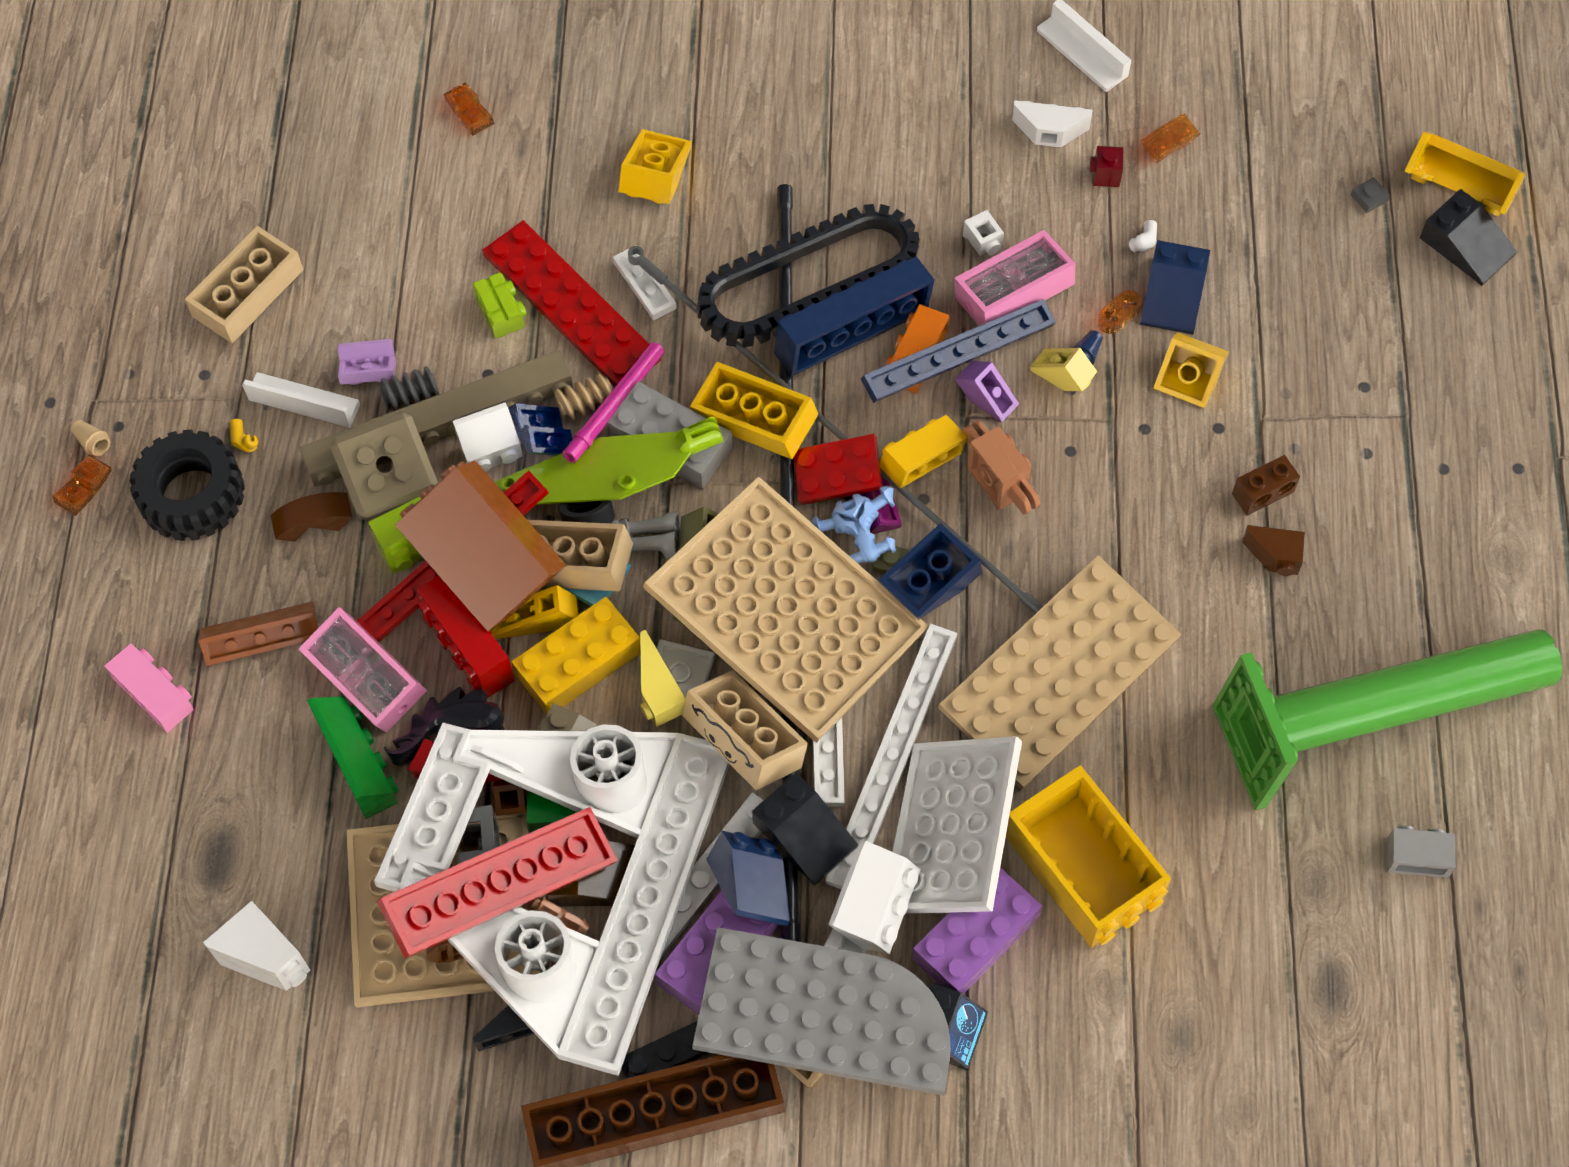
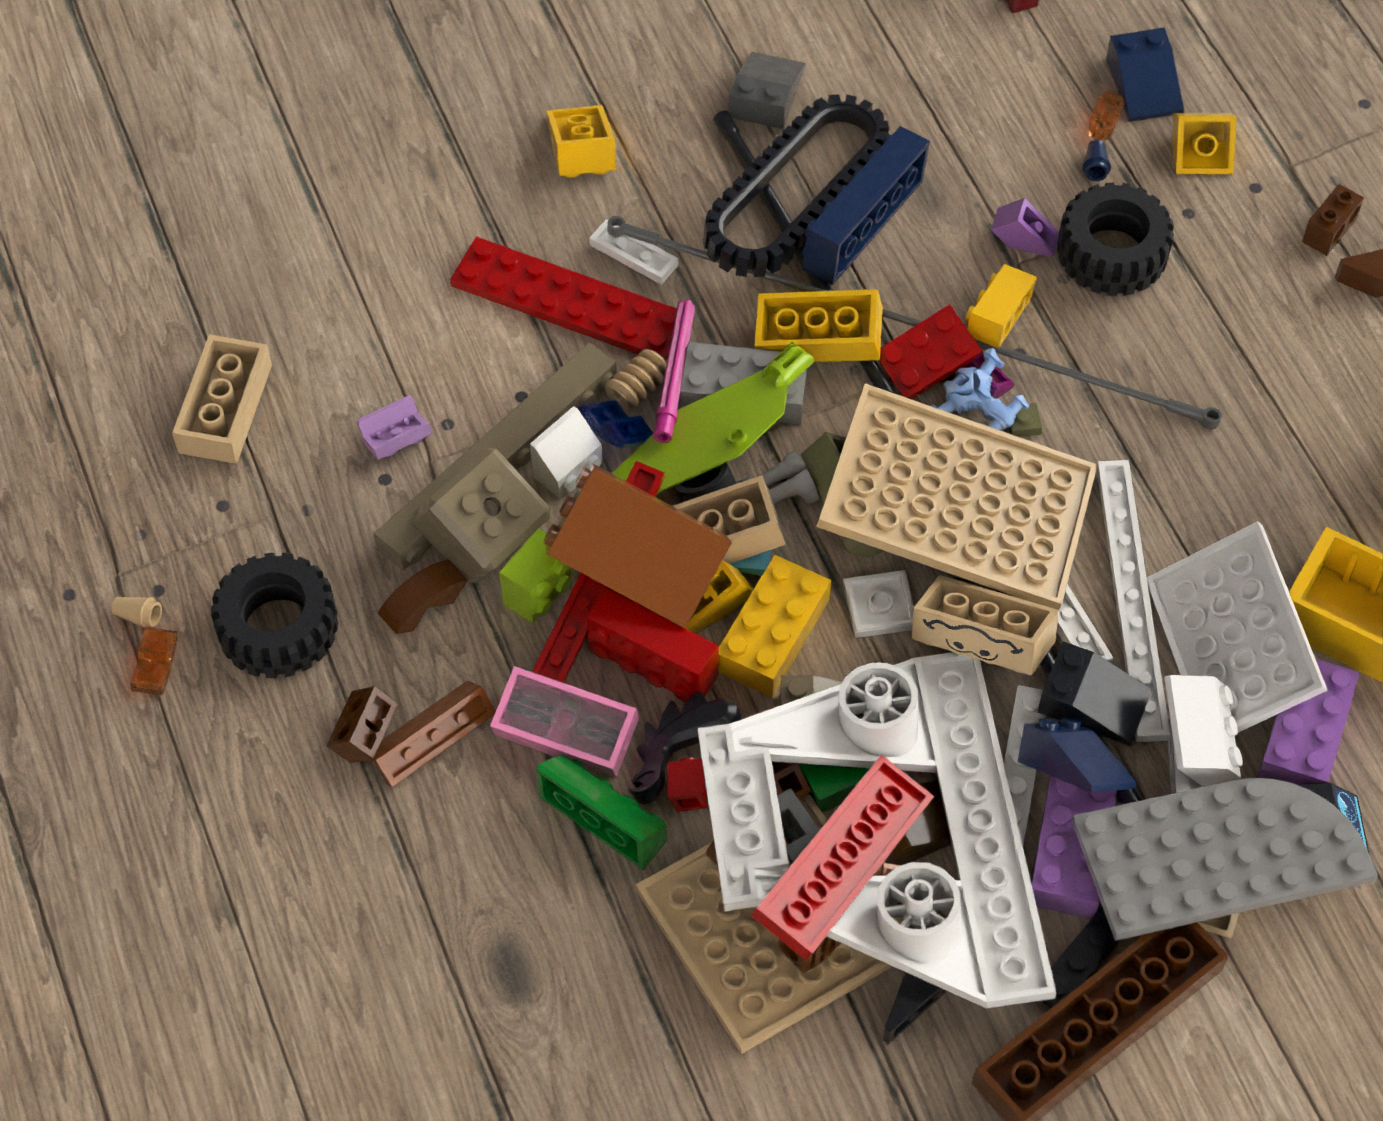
camera: 25 degrees left, 5 degrees down
bright pink brick [104,643,194,733] -> none
white slope [203,901,310,991] -> none
yellow arm [229,419,259,453] -> none
white panel [242,372,360,428] -> none
dark grey piece [379,366,439,413] -> none
clear orange slope [443,82,495,136] -> none
lime brick [472,272,527,339] -> none
light yellow slope [640,630,686,727] -> none
plate [861,299,1056,403] -> none
dark blue slope [878,523,982,620] -> none
orange brick [885,304,950,394] -> none
tan plate [938,555,1182,790] -> none
brick [954,230,1075,326] -> none
white brick [963,210,1004,256] -> none
nougat brick [963,420,1041,515] -> none
light yellow slope [1029,348,1097,391] -> none
white arm [1129,220,1157,252] -> none
none -> reddish brown brick [327,686,398,763]
none -> dark grey slope [729,52,806,129]
none -> black tyre [1057,182,1174,296]

